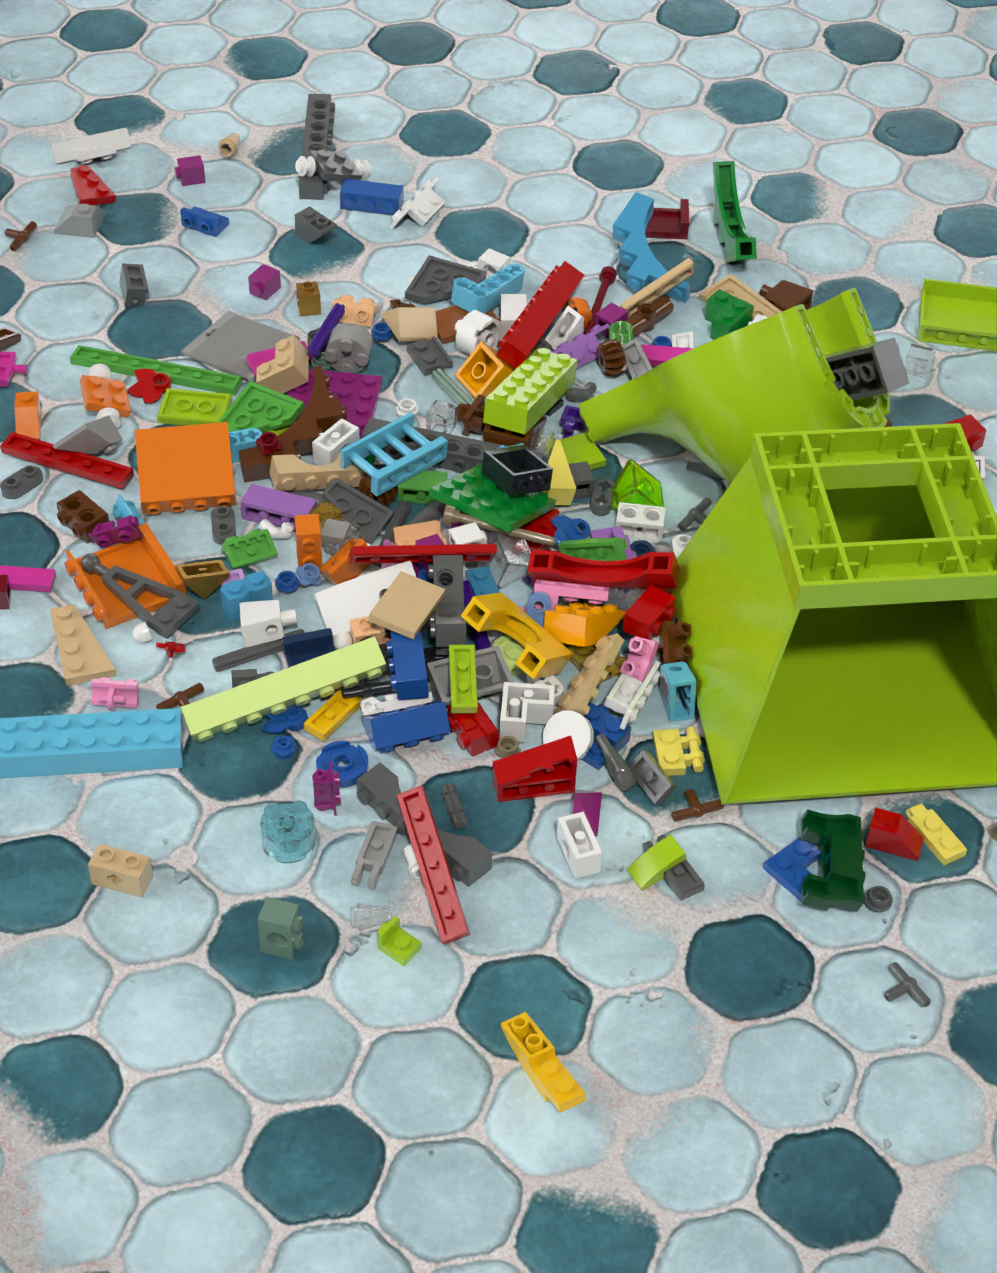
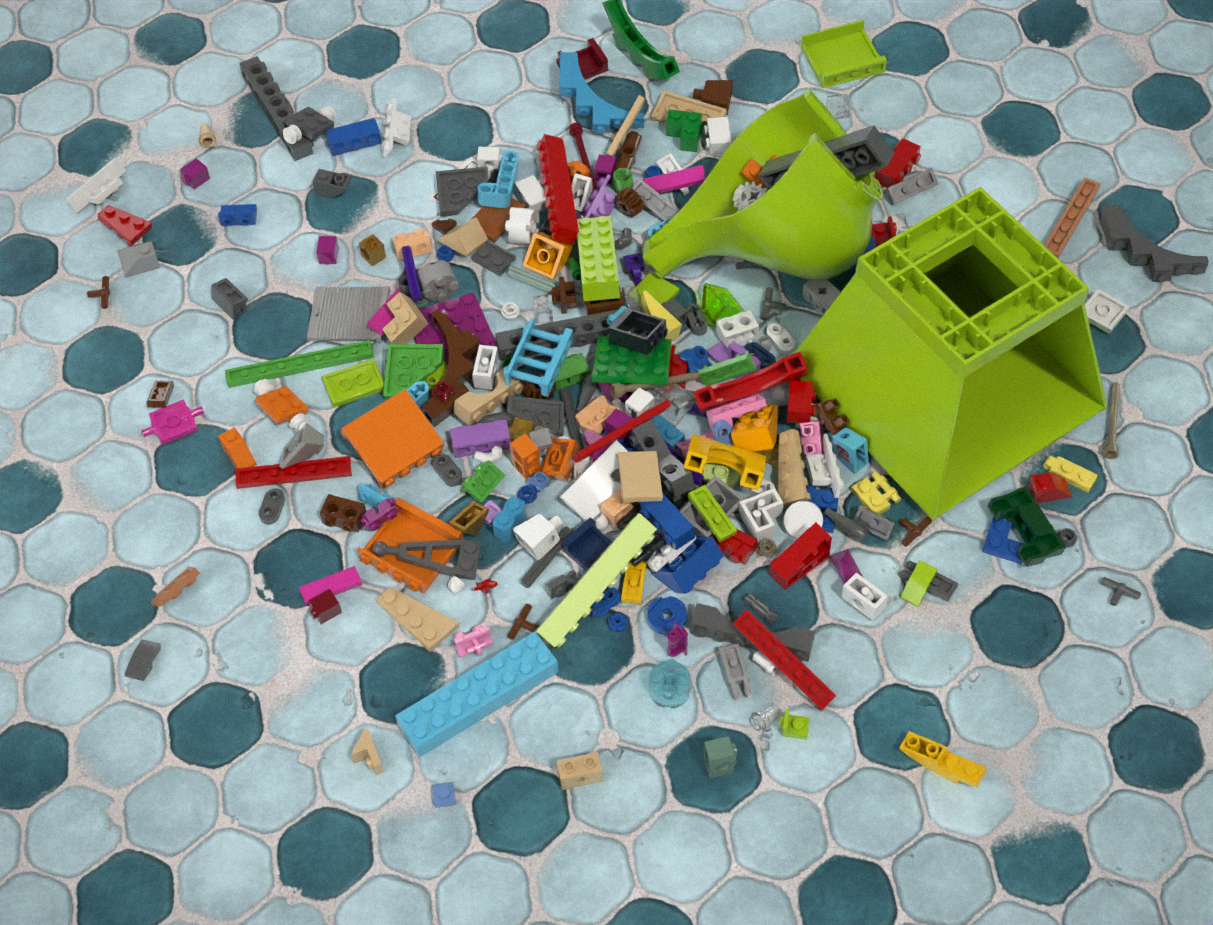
camera: 25 degrees left, 10 degrees up
red plate [127,369,171,404] -> none

